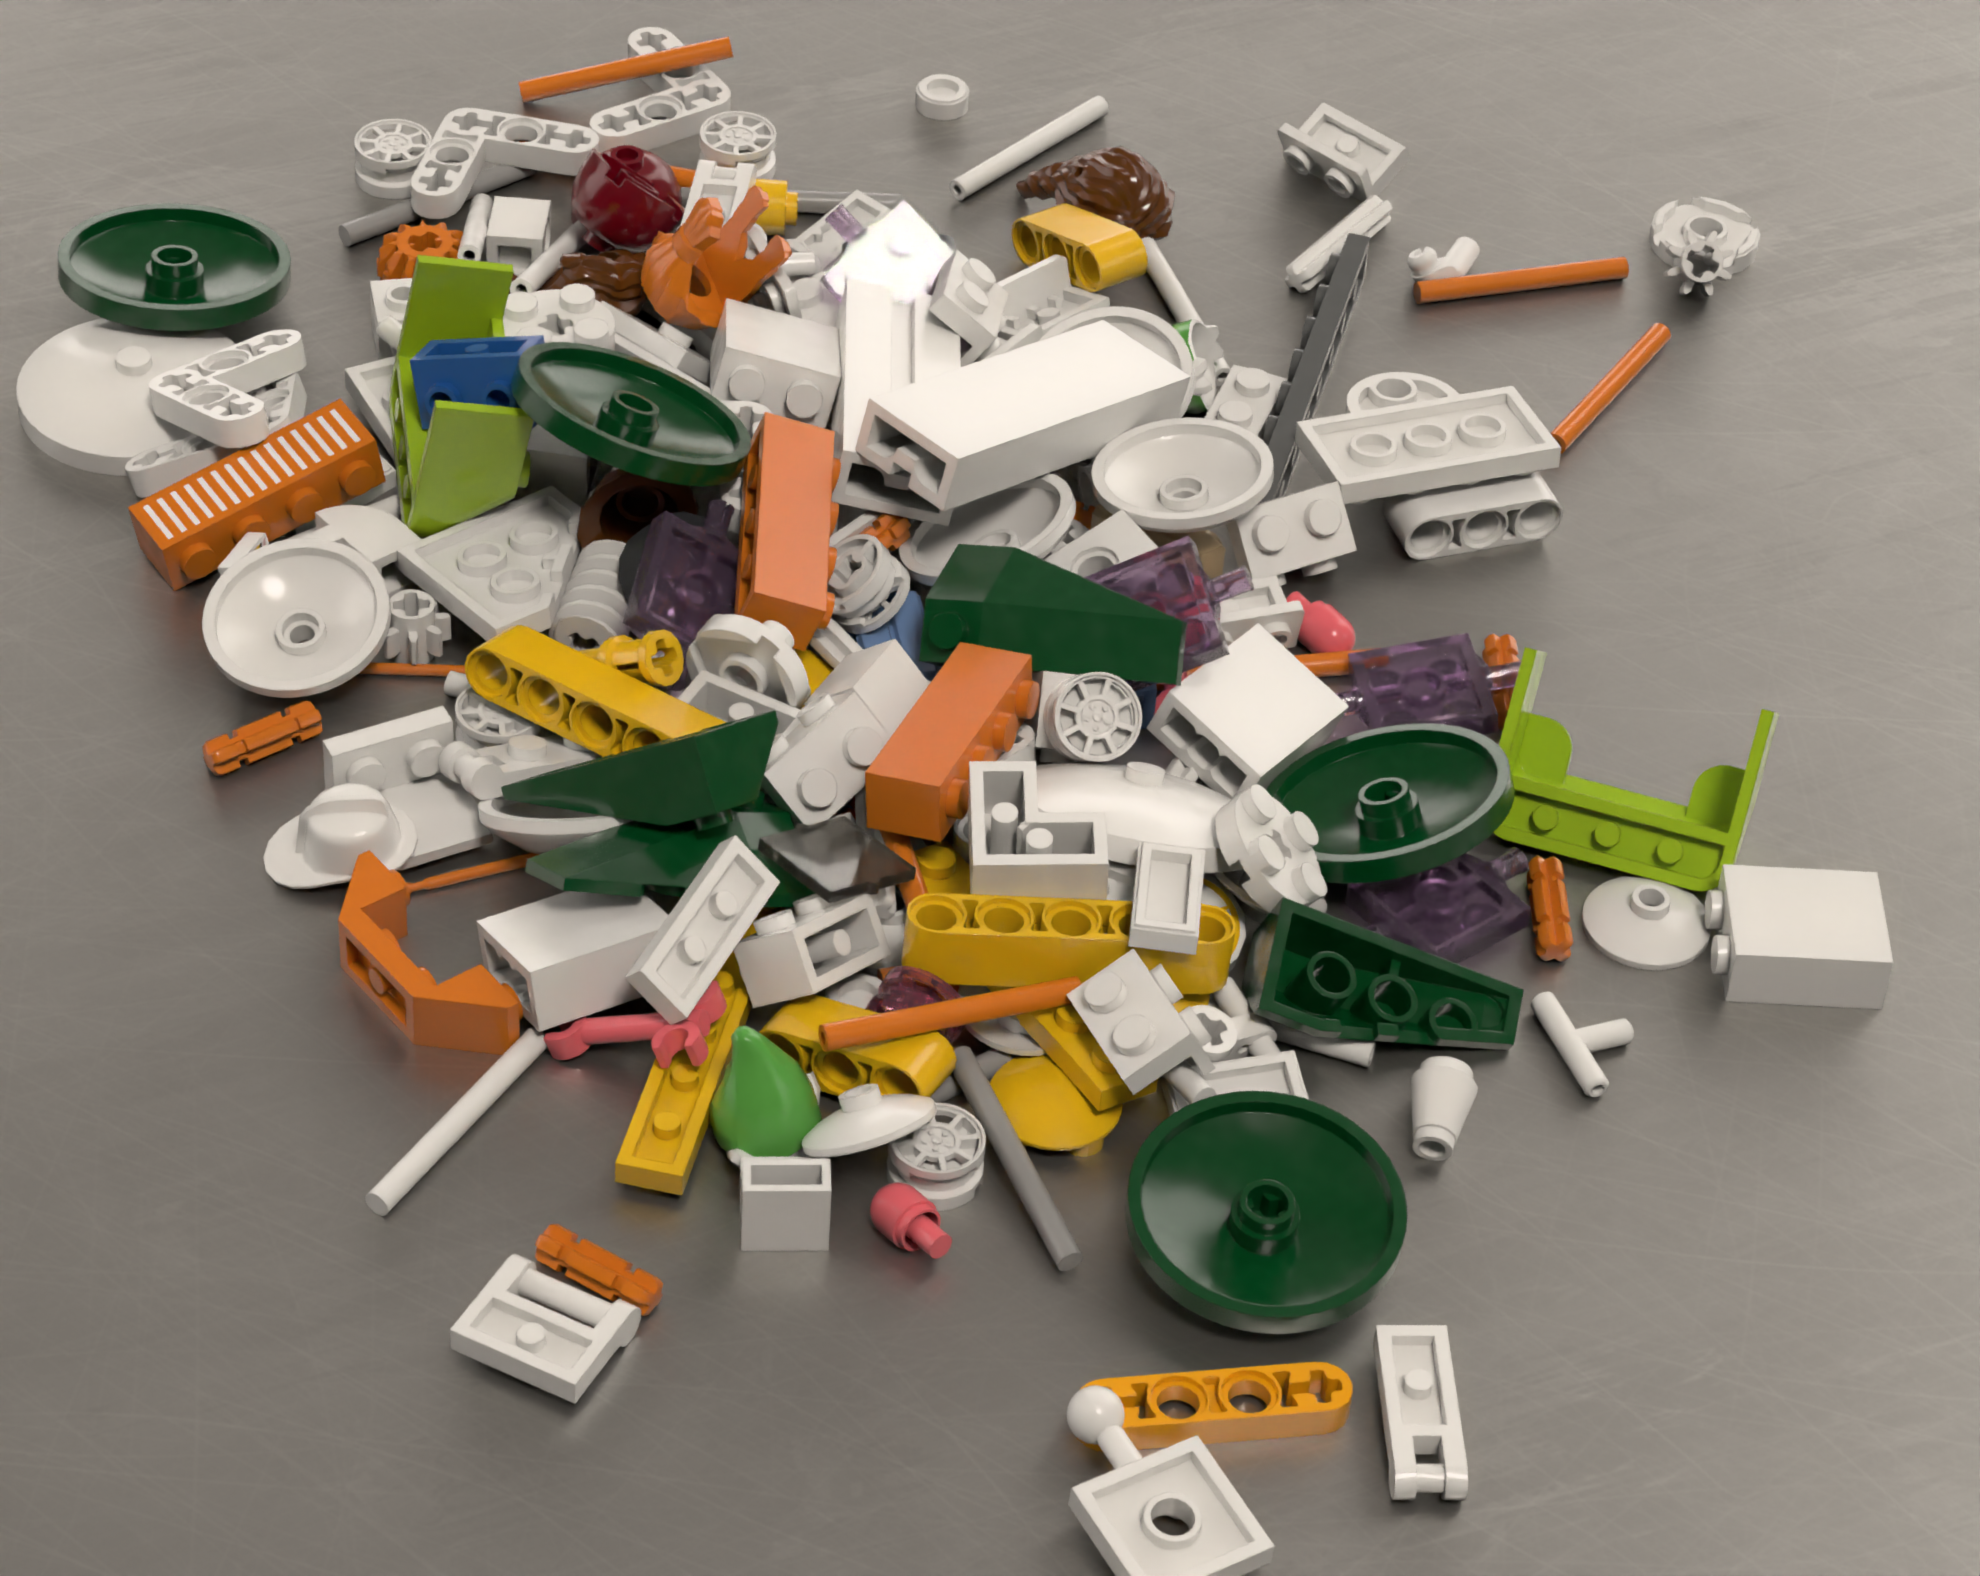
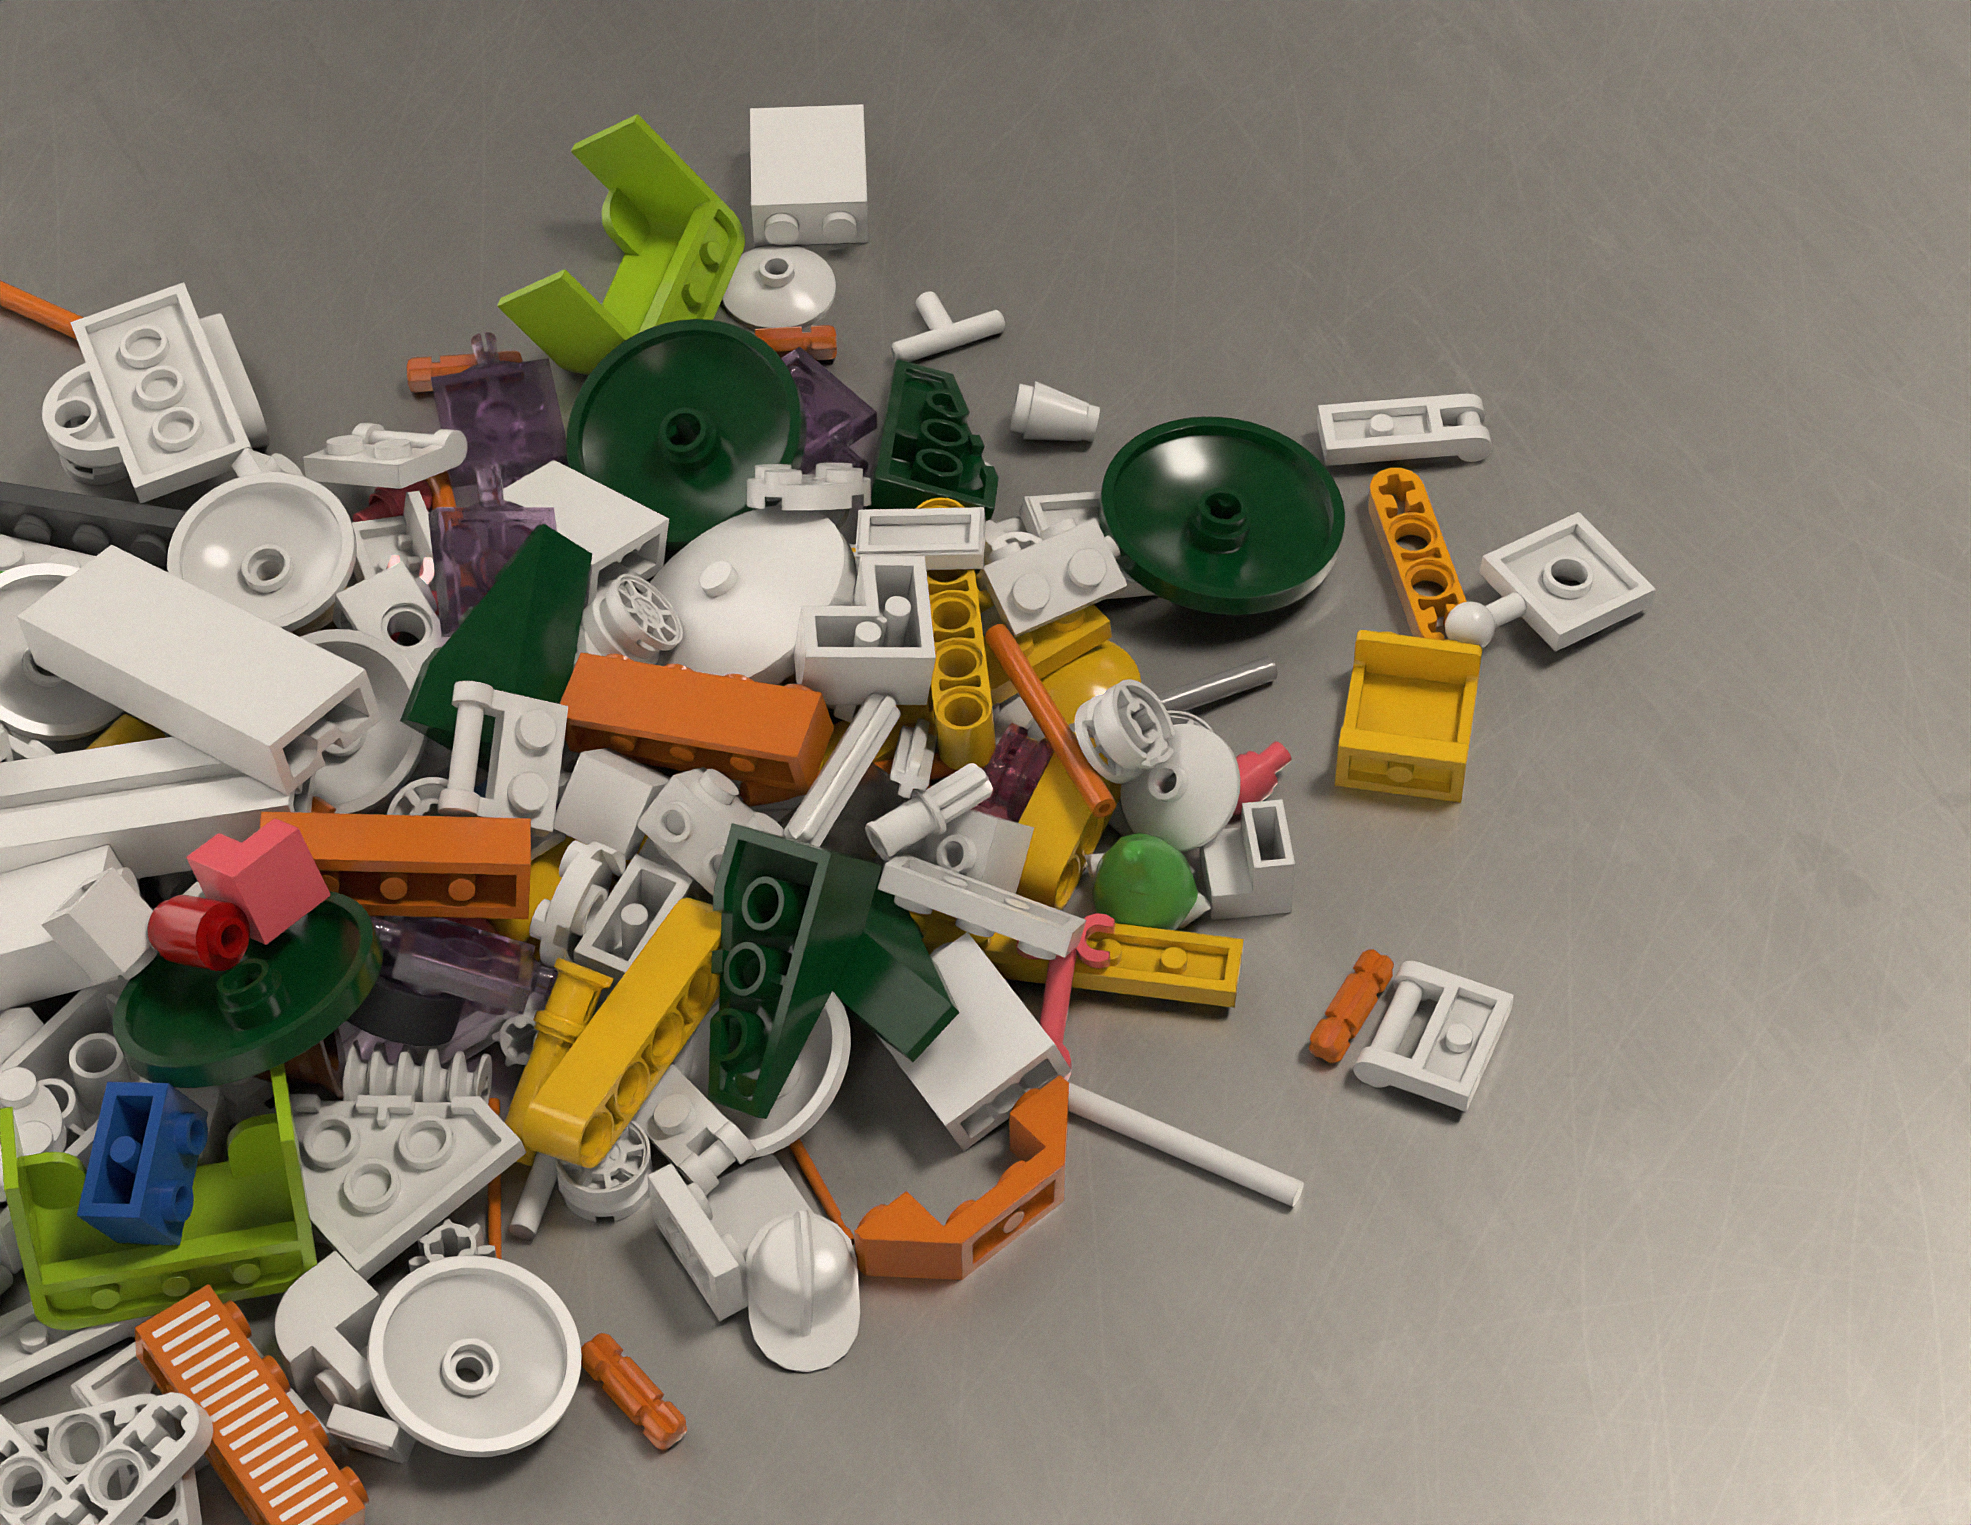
camera: 90 degrees left, 10 degrees up
none -> white brick [41,867,157,984]
none -> red brick [148,895,250,971]
none -> coral piece [186,818,331,945]
none -> white plate [303,423,467,489]
none -> white plate [438,681,568,837]
none -> white axle [784,693,901,847]
none -> white axle [865,763,993,862]
none -> white axle [890,718,937,798]
none -> white wheel [1075,679,1175,784]
none -> yellow panel [1334,630,1482,803]

